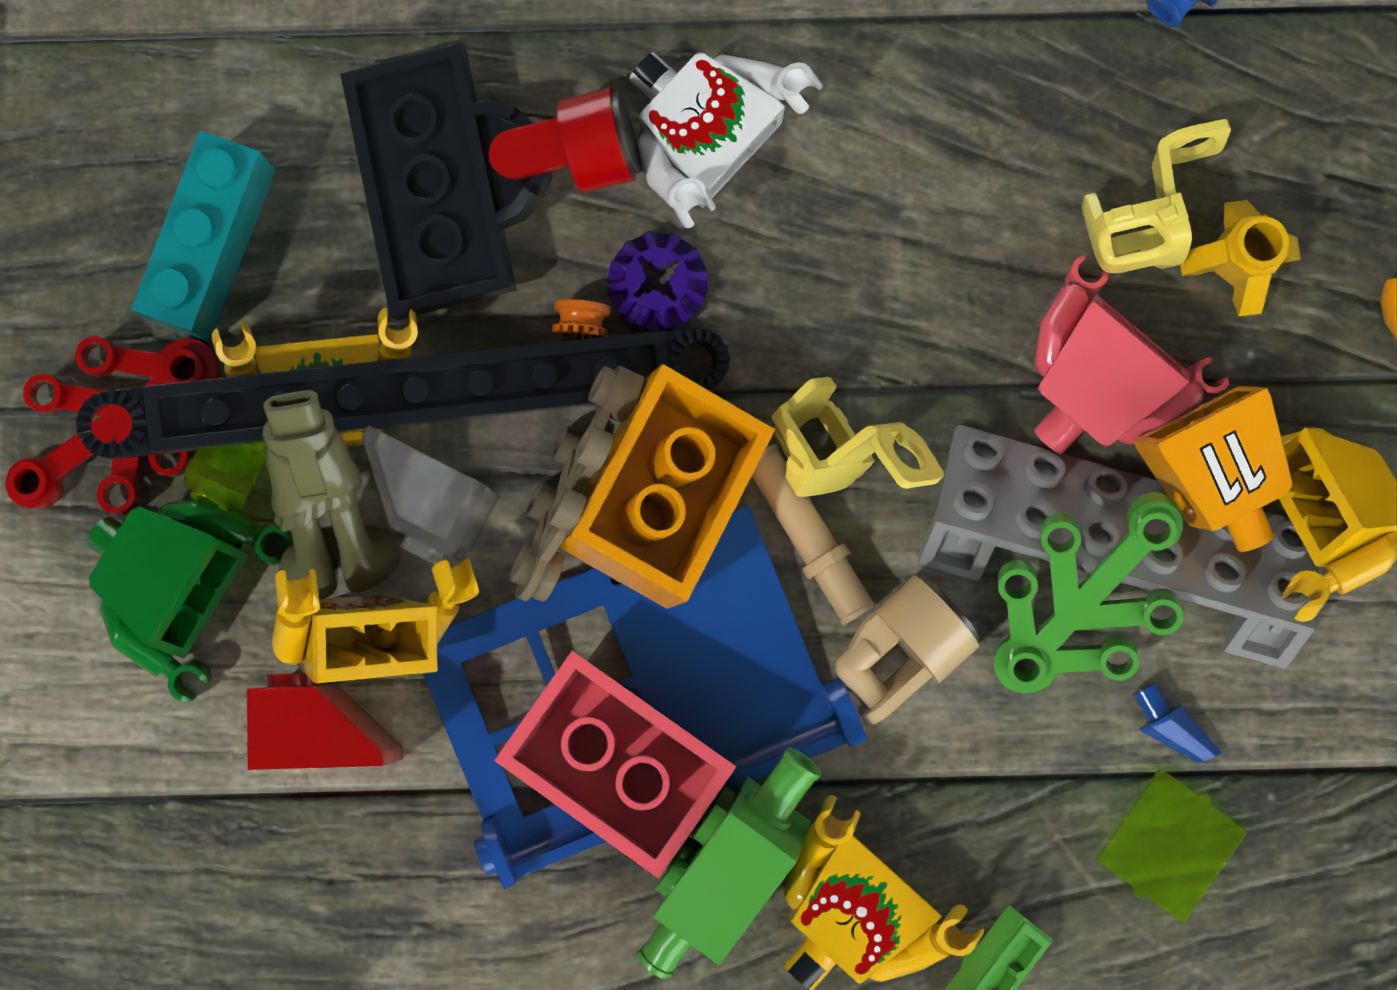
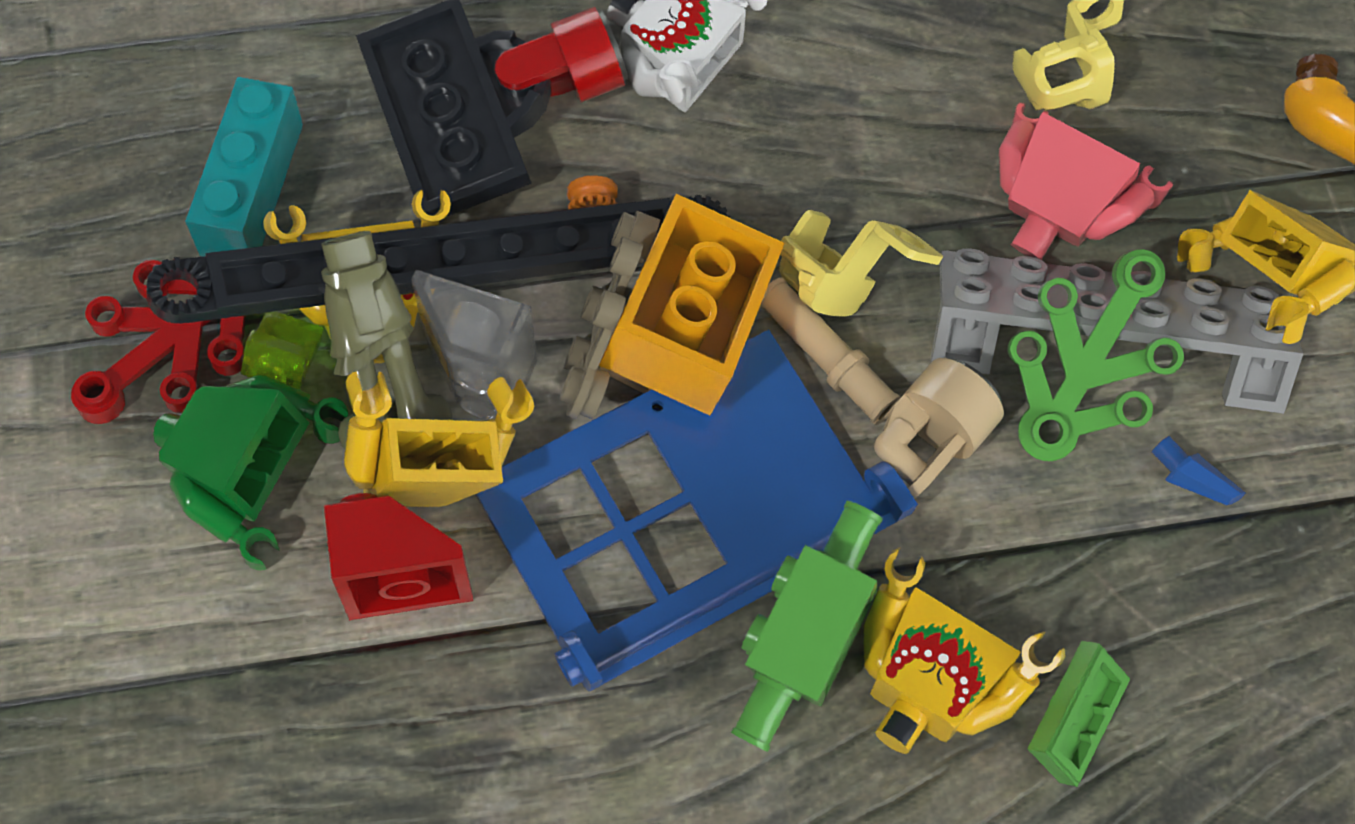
camera: 10 degrees left, 20 degrees down
coral brick [494,651,736,879] -> none
dark purple gear [608,231,708,332] -> none
clear neon green piece [1095,769,1248,924] -> none
light orange torso [1133,386,1293,552] -> none
yellow rock [1179,200,1301,317] -> none

